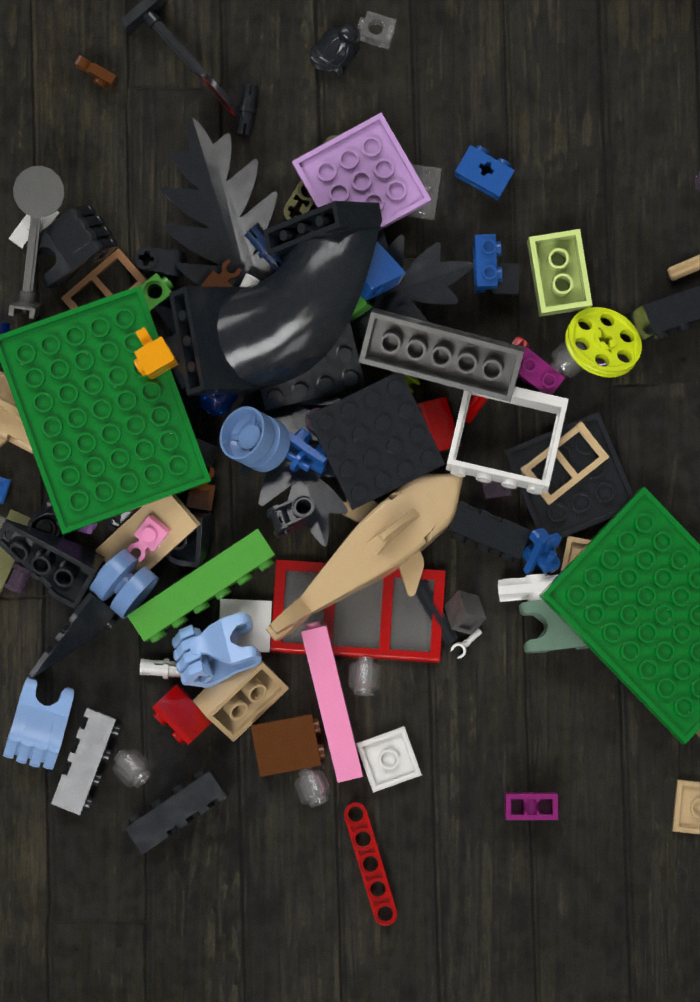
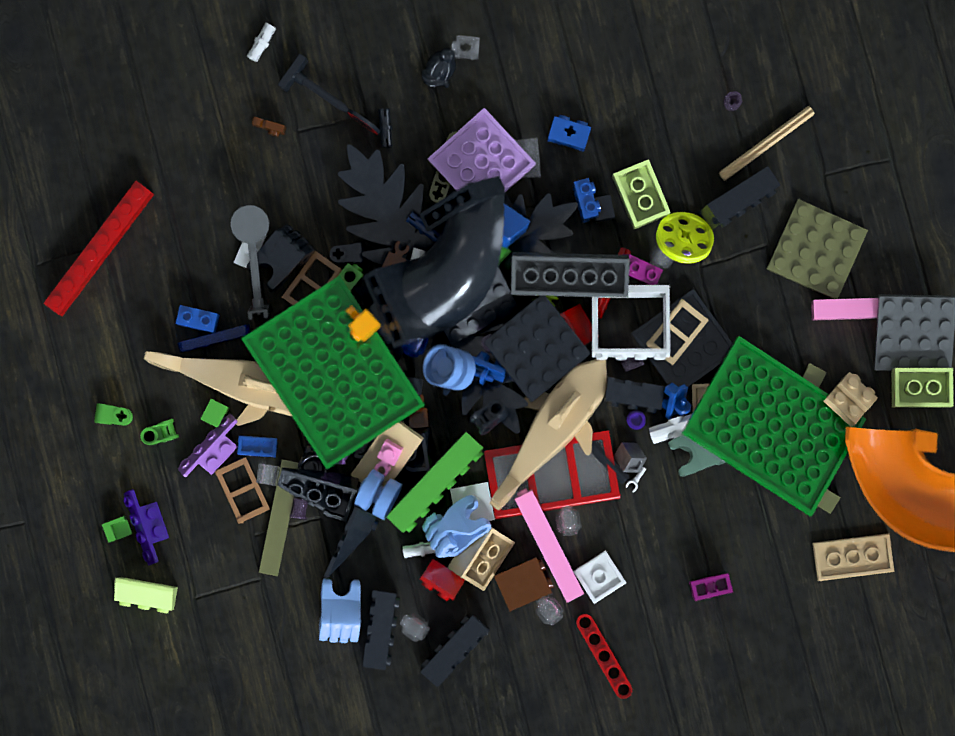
camera: 10 degrees left, 0 degrees up
none -> dark purple plate [627,410,646,430]

